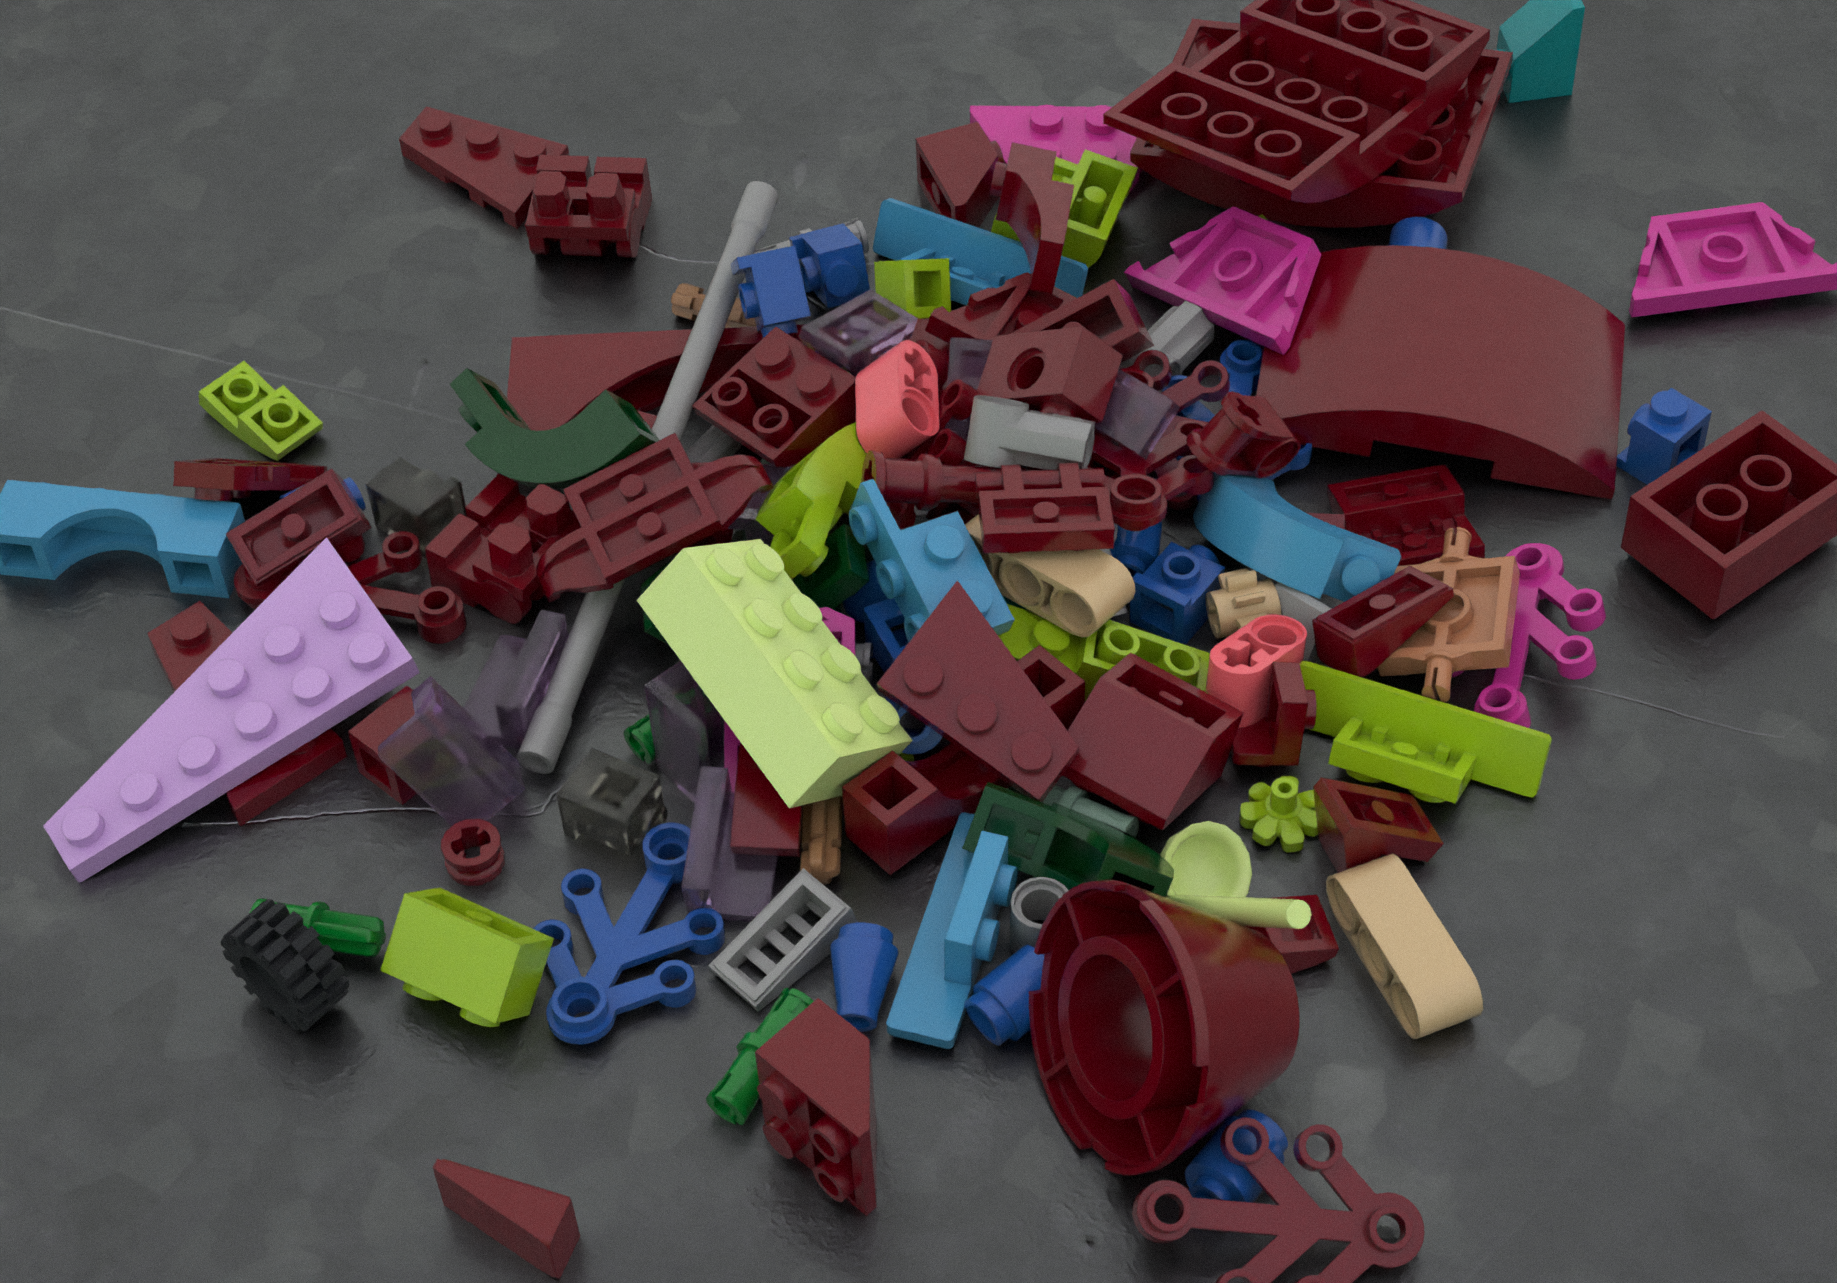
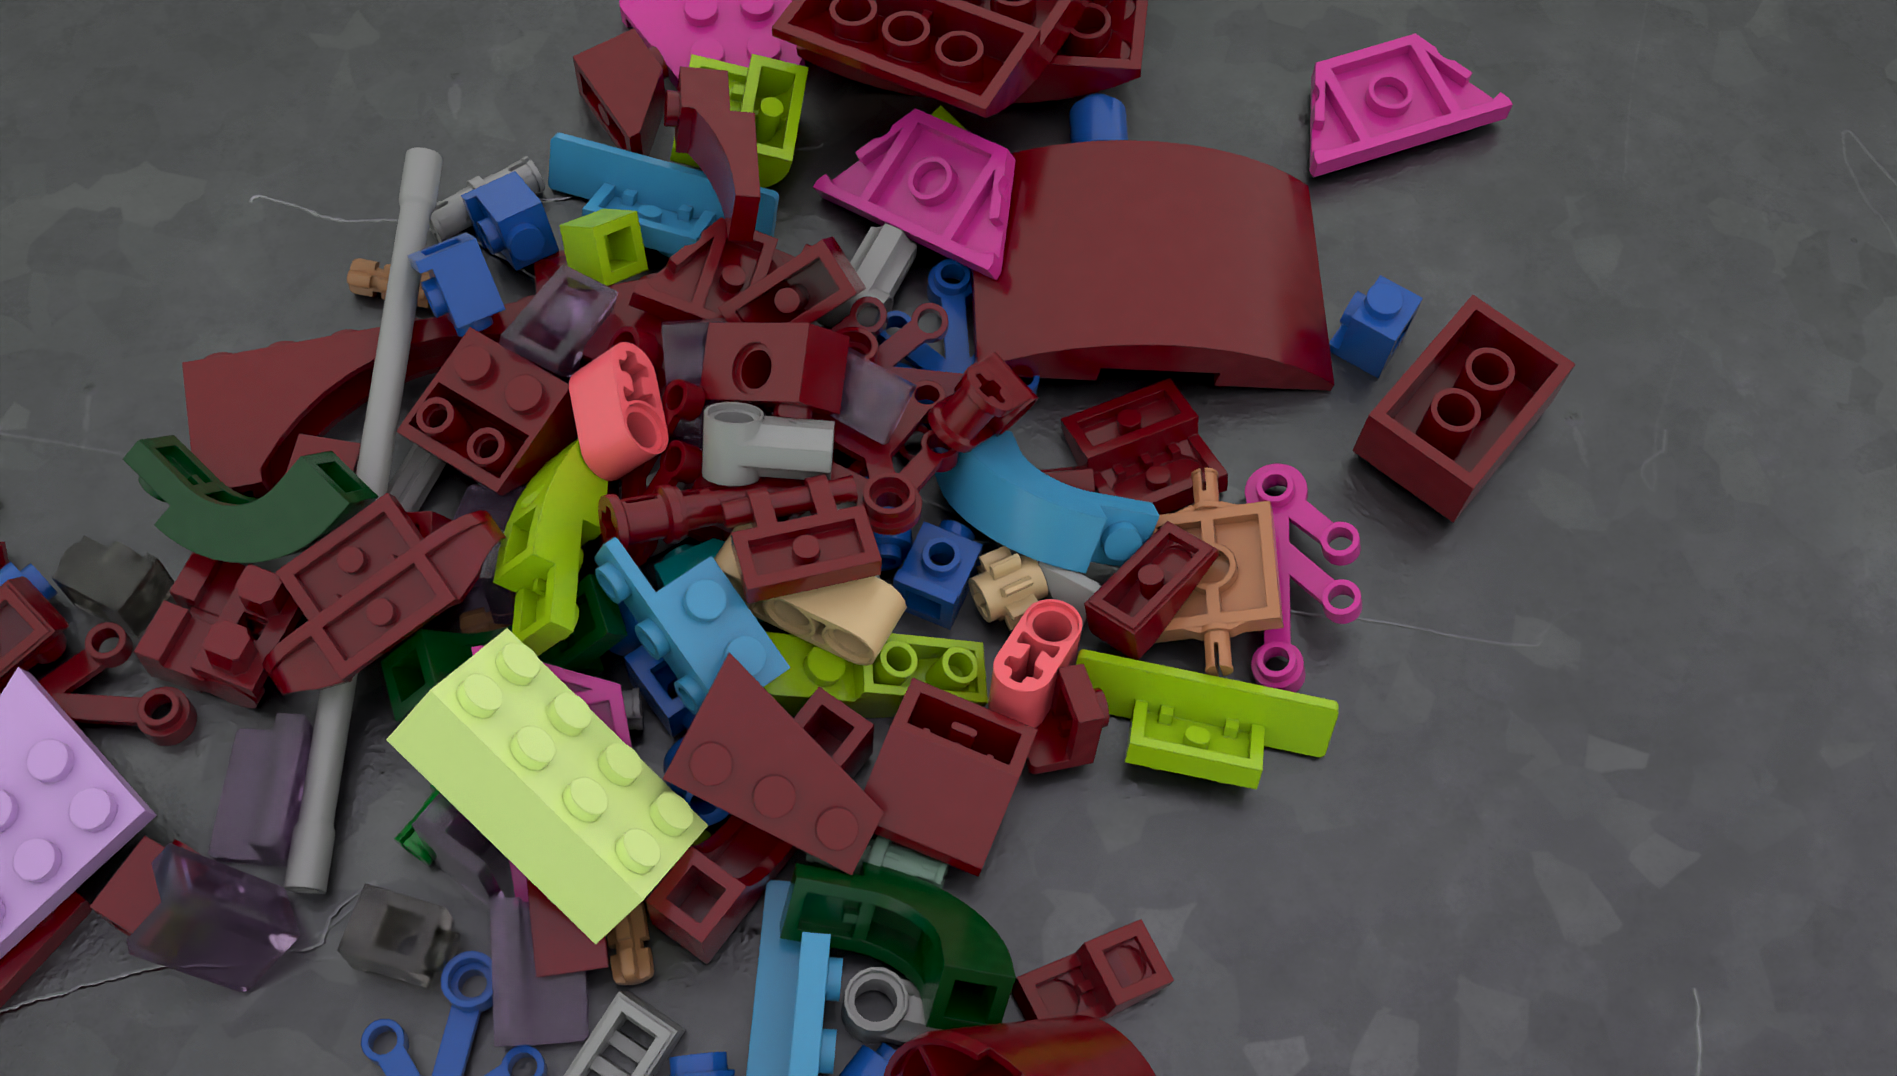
camera: 20 degrees left, 15 degrees up
dark red wing [399,106,569,230] -> none
dark red bush [441,819,505,886] -> none
dark red hips [525,155,652,258] -> none
yellowish green piece [1160,821,1311,929] -> none
lime plant [1239,776,1318,853] -> none
dark red slope [1313,777,1444,873] -> none
tan beam [1326,853,1483,1039] -> none

